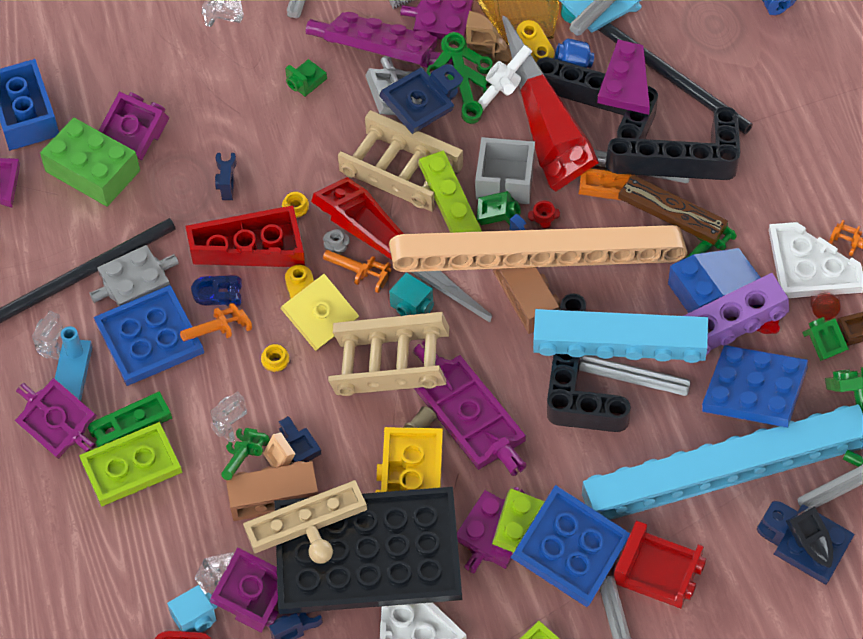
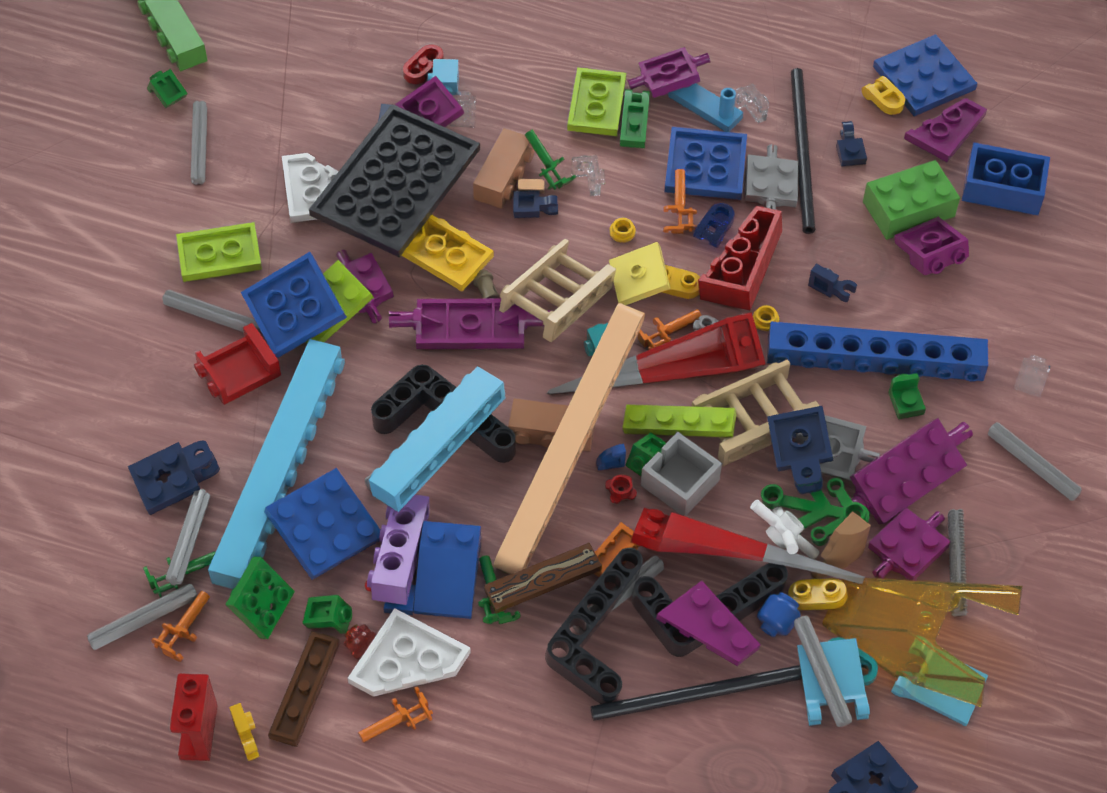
camera: 120 degrees right, 0 degrees up
tan plate [243,480,367,564] -> none
black plate [786,506,833,568] -> none
none -> blue brick [767,322,988,382]
none -> dark blue plate [836,121,867,167]

